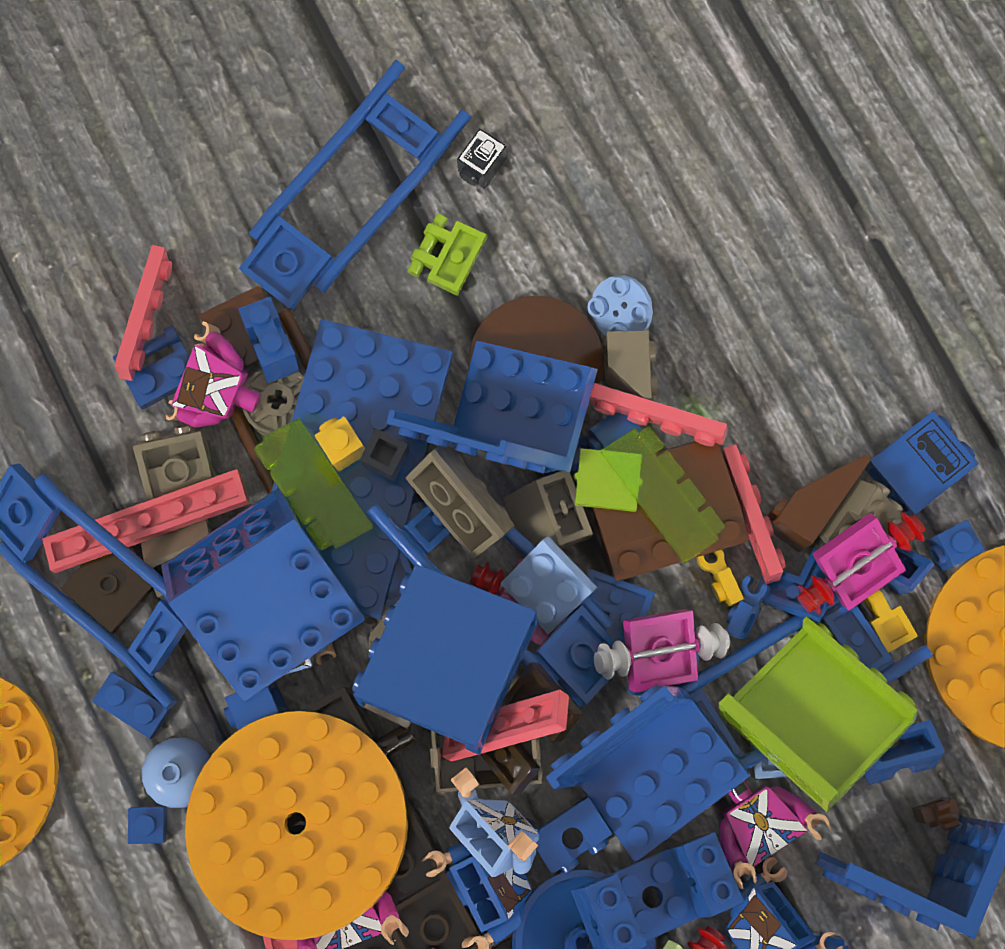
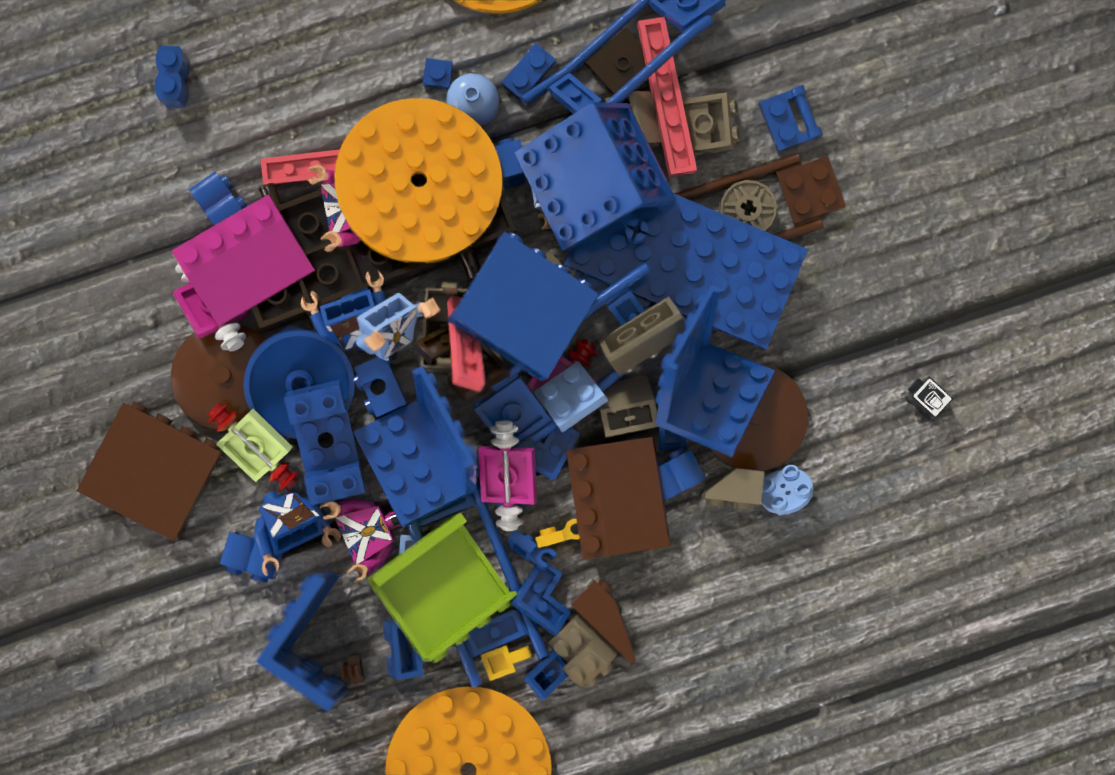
camera: 90 degrees right, 5 degrees up
coral plate [114,245,172,381] -> none
torso [166,321,261,428] -> none
blue brick [238,296,299,384] -> none
blue plate [239,60,472,311] -> none
clear neon green windscreen [254,418,373,550] -> none
yellow brick [314,416,365,472] -> none
black brick [360,429,410,482] -> none
lime plate [407,214,487,296] -> none
lime piece [574,448,643,512] -> none
coral plate [590,383,727,447] -> none
clear neon green windscreen [600,426,726,564] -> none
coral plate [722,444,786,584] -> none
dark pink plate [797,512,926,615] -> none
blue brick [864,411,978,516] -> none
blue brick [926,520,985,571] -> none

